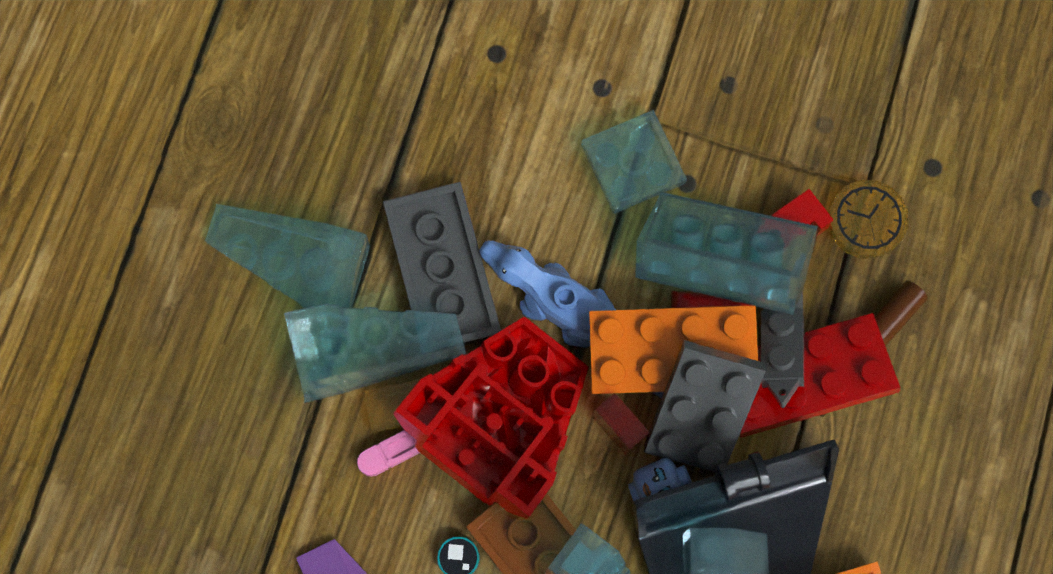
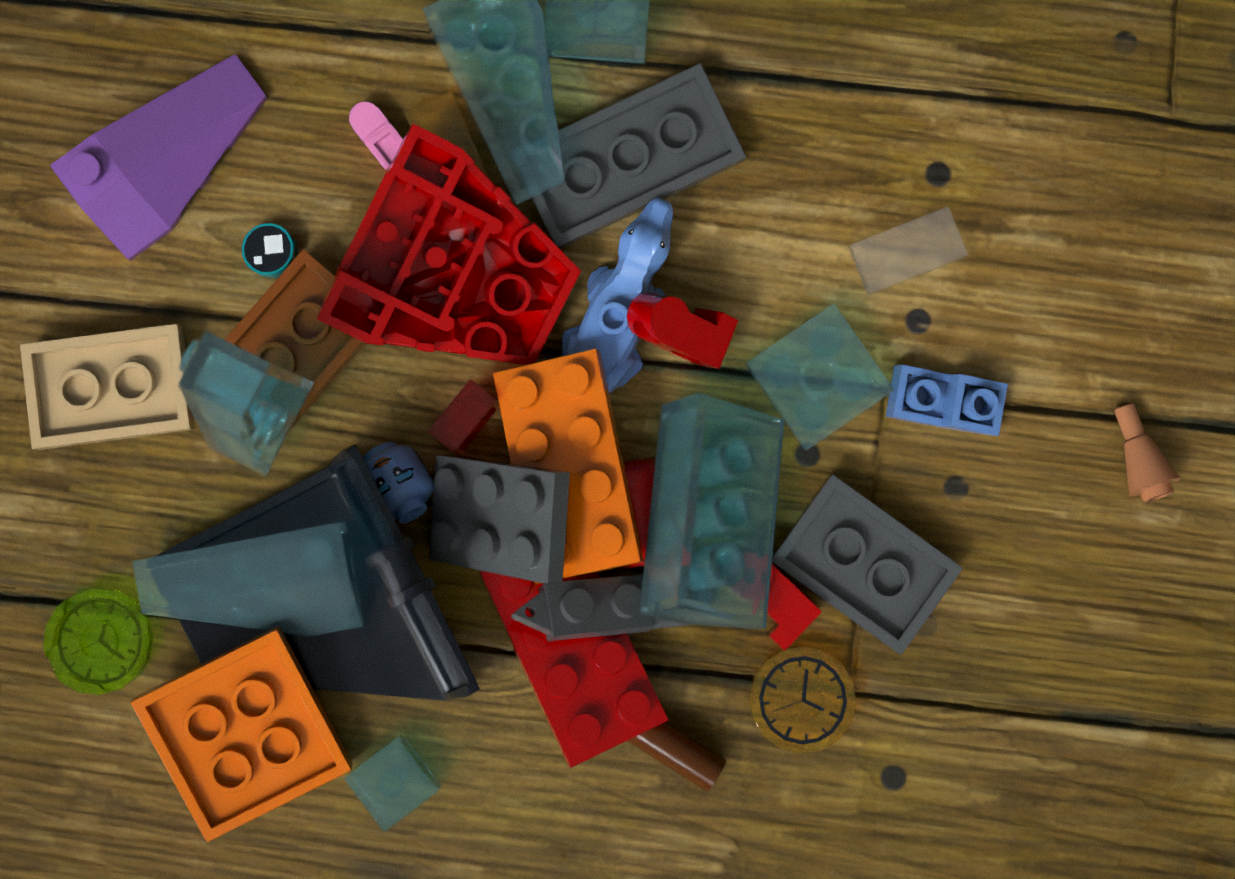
camera: 90 degrees right, 10 degrees up
none -> clear light blue piece [344,734,441,832]
none -> red leg [627,292,739,369]
none -> dark grey plate [769,474,963,655]
none -> clear tile [849,207,968,295]
none -> medium blue slope [885,364,1008,436]

